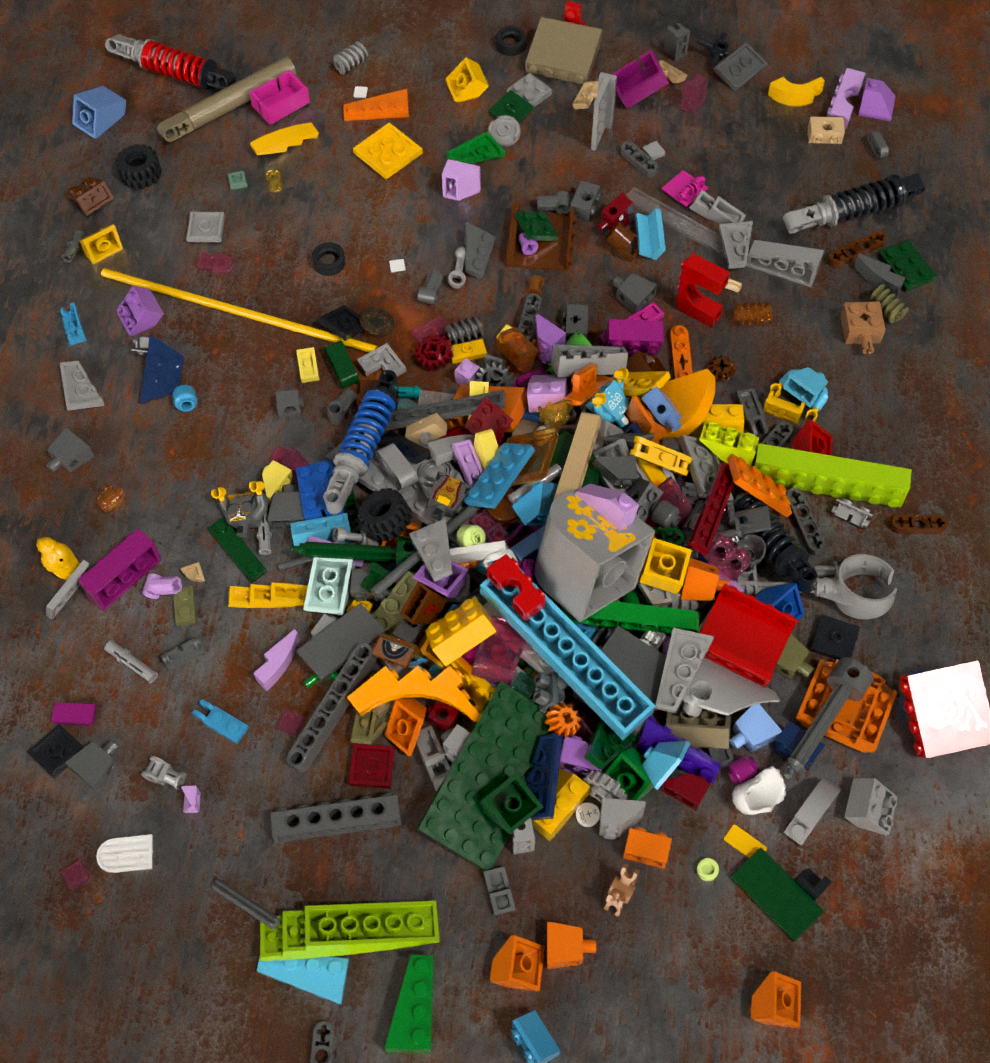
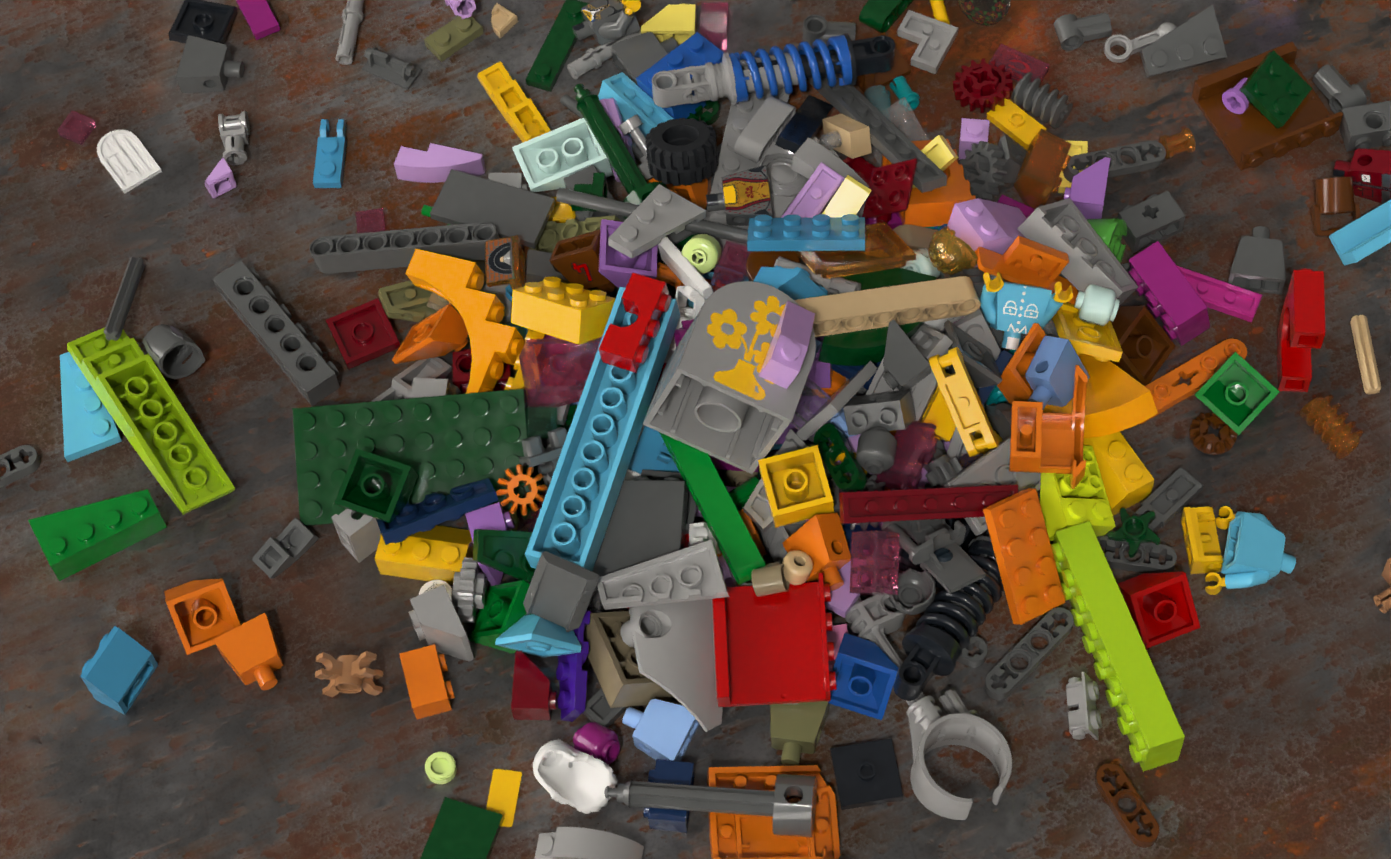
camera: 65 degrees right, 0 degrees up
none -> dark grey helmet [143,324,205,379]
none -> dark grey slope [523,551,599,633]
none -> dark tan axle [751,561,789,597]
none -> tan piece [781,550,813,585]
none -> orange piece [1009,365,1088,489]
none -> light aqua head [1074,284,1120,326]
none -> dark green animal [1107,508,1160,558]
none -> green slope [1194,352,1280,436]

